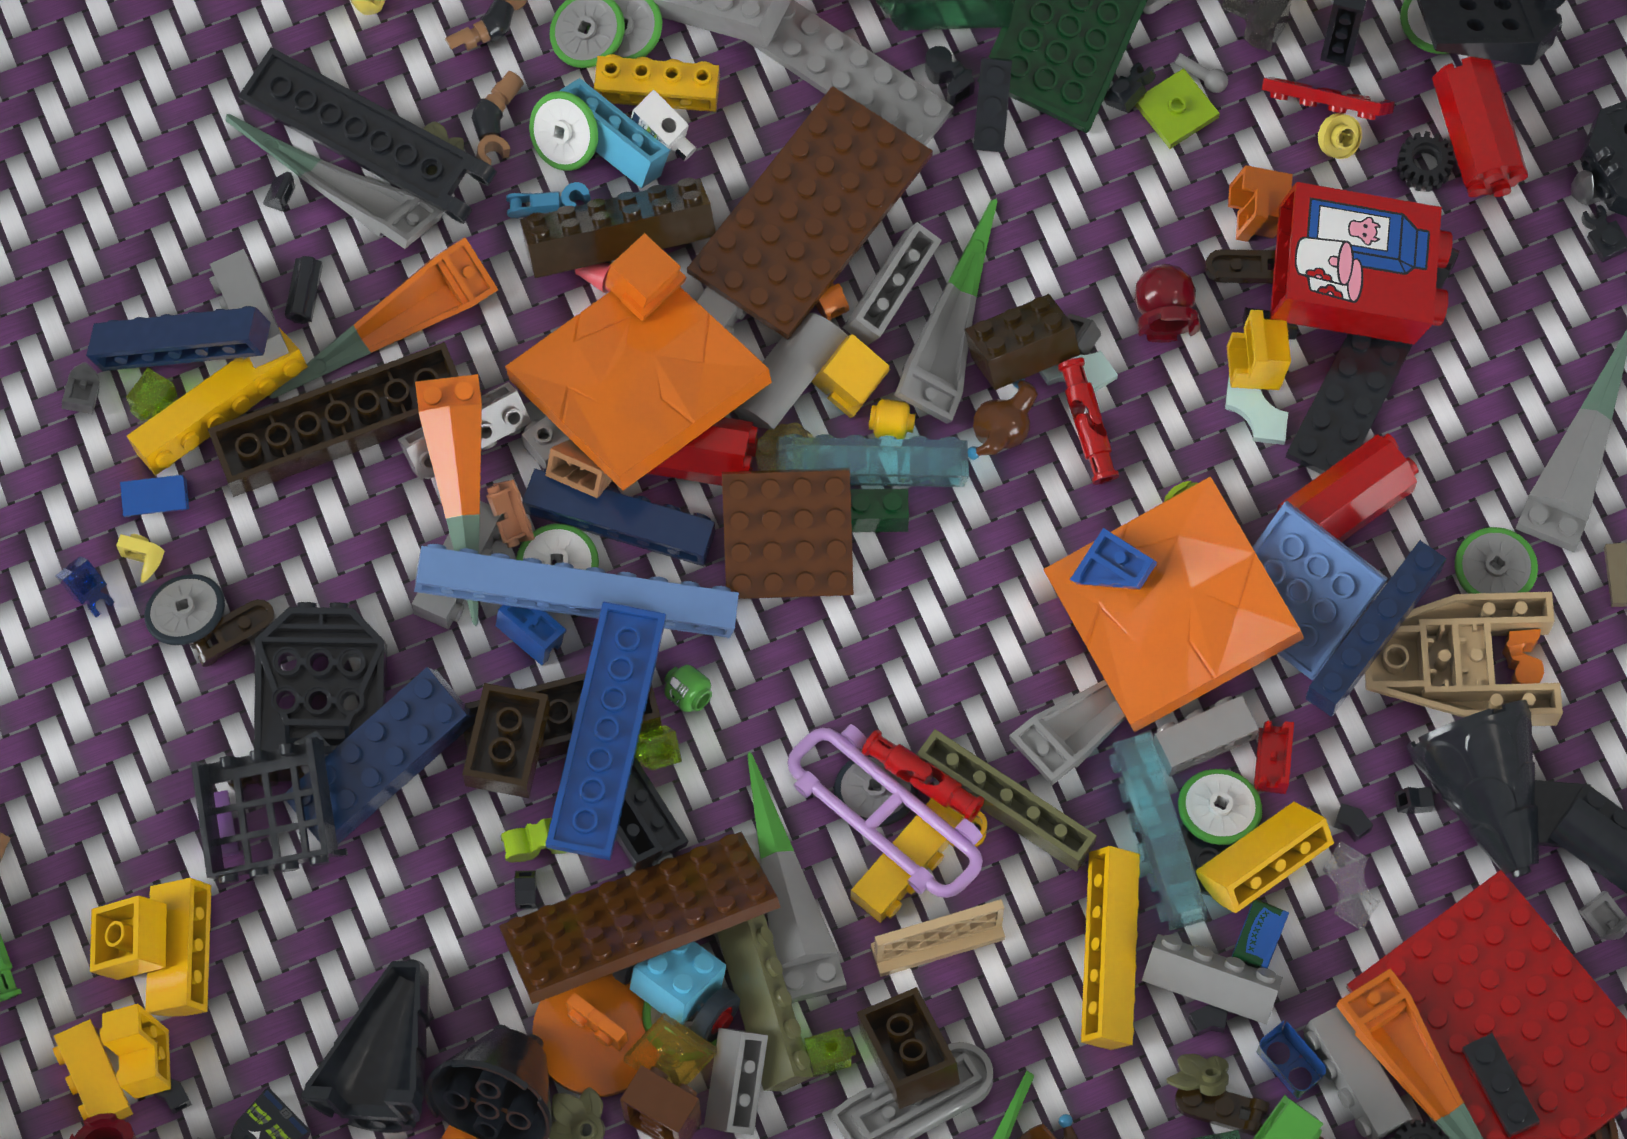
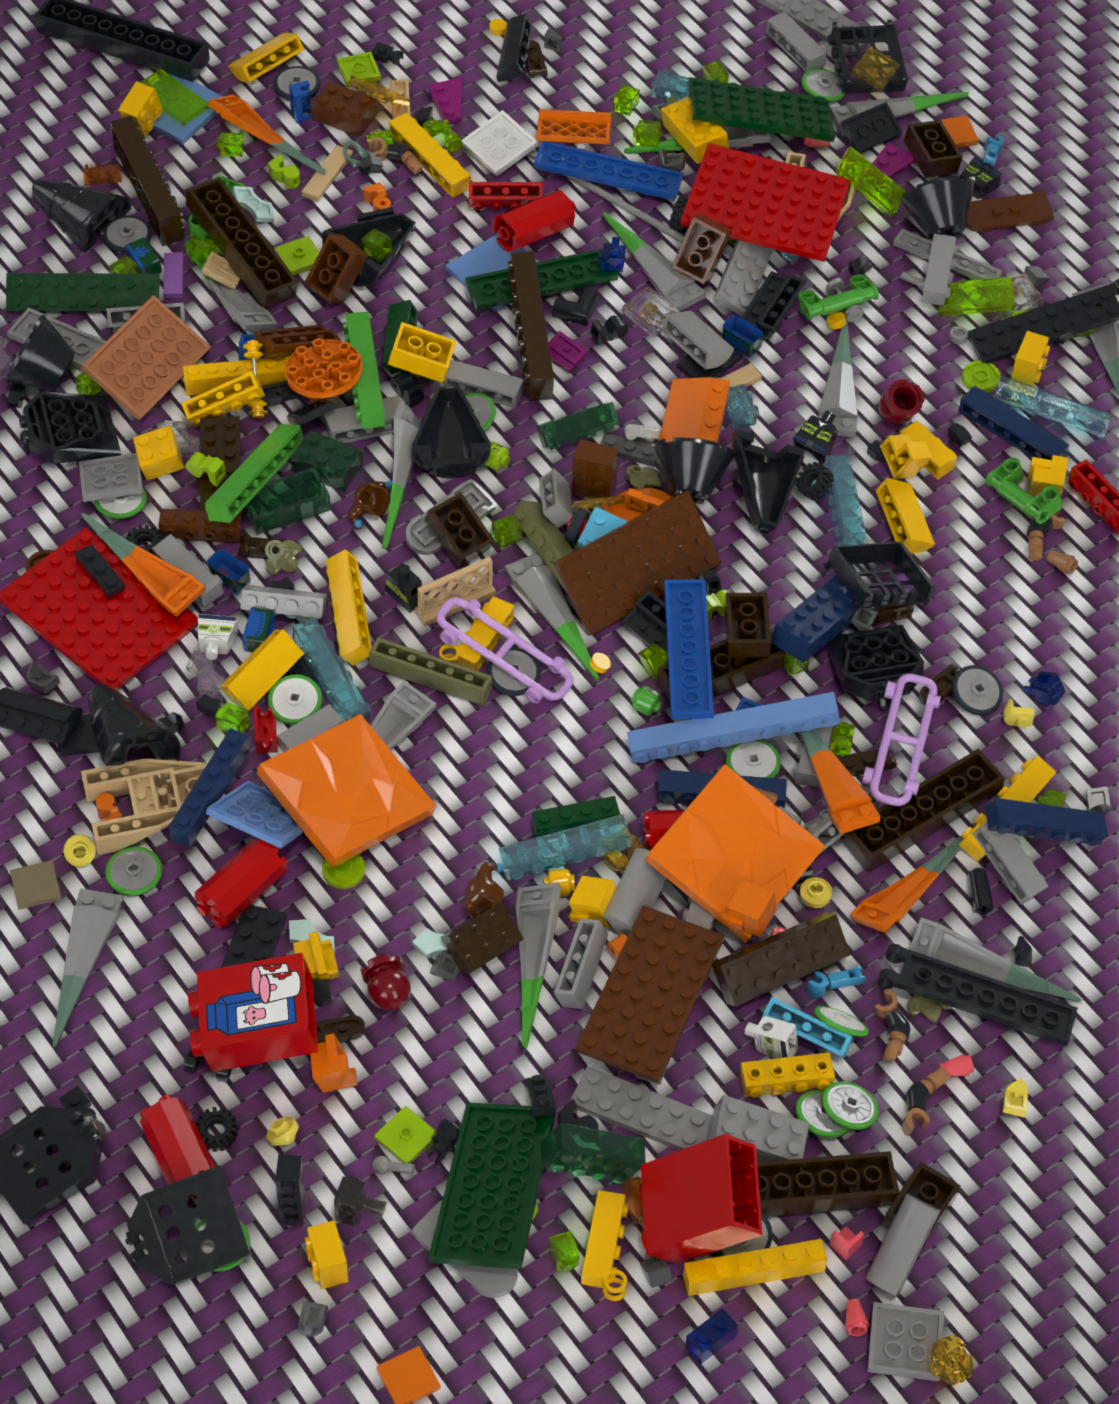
camera: 165 degrees right, 15 degrees down
yellow brick [90,895,167,980] -> none
blue hinge [120,475,189,517] -> none
nougat hinge [486,479,535,548] -> none
reddish brown plate [722,468,854,599] -> none
red piece [861,729,985,822] -> none
red piece [1058,357,1119,485] -> none
blue wing [1070,528,1157,590] -> none
red wing [1261,77,1395,120] -> none
none -> light yellow plate [63,834,96,867]
none -> white torso [198,614,238,660]
none -> clear neon green brick [215,702,250,733]
none -> black torso [385,564,422,613]
none -> yellow tile [589,653,611,673]
none -> black tyre [796,462,834,501]
none -> light yellow plate [800,877,832,908]
none -> clear light blue brick [823,454,868,546]
none -> clear neon green brick [830,722,855,756]
none -> dark brown plate [839,746,897,776]
none -> lavender bar [862,674,941,806]
none -> coral cone [940,1054,974,1076]
none -> black piece [948,423,972,448]

